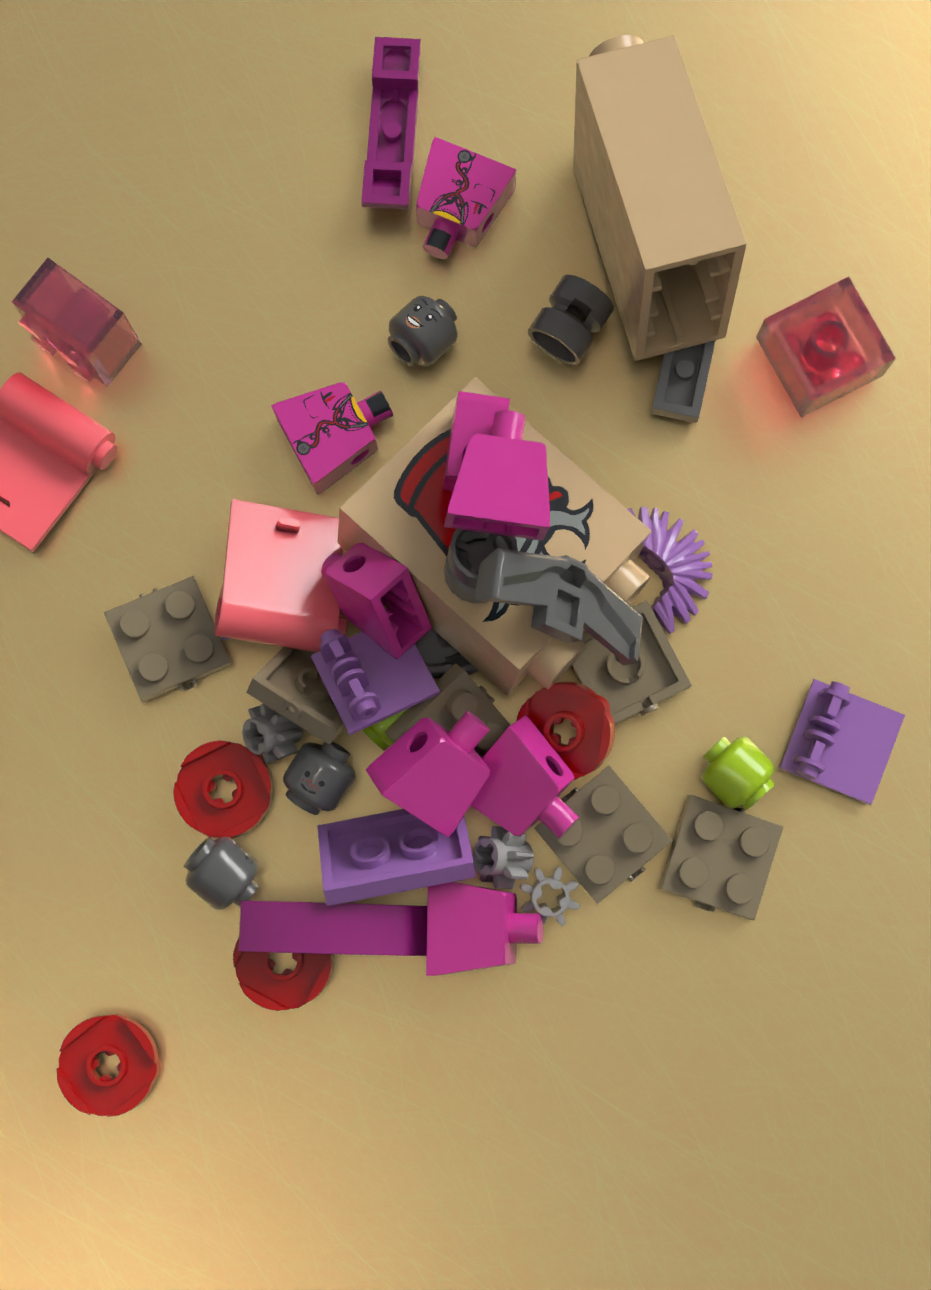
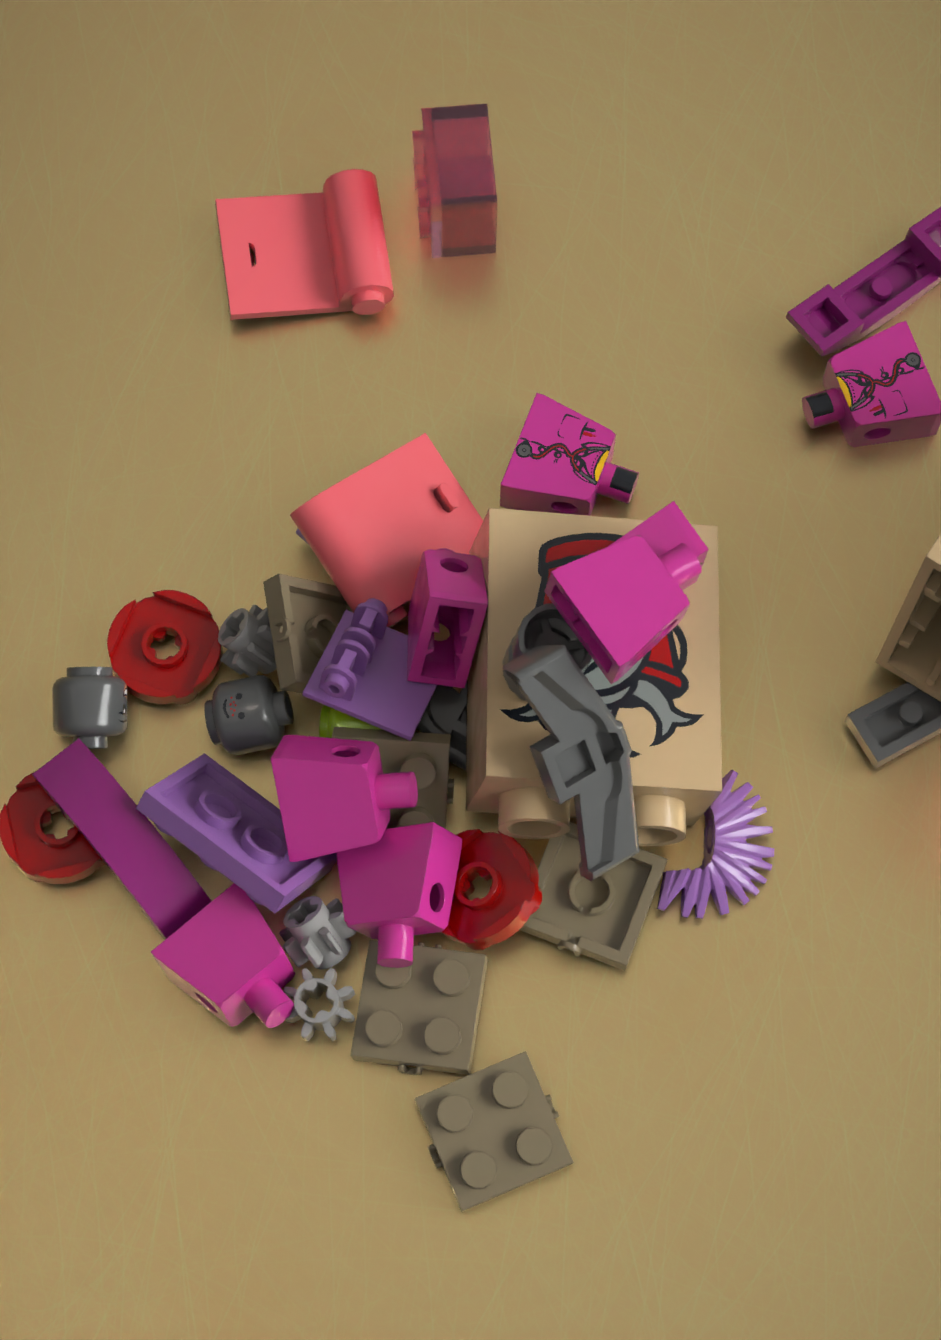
camera: 45 degrees right, 10 degrees down
dark tan plate [104,576,232,703] -> none
dark grey head [388,296,458,367] -> none
dark grey wheel [528,274,614,365] -> none
lime head [701,736,775,810] -> none
medium lavender hinge [780,679,905,805] -> none

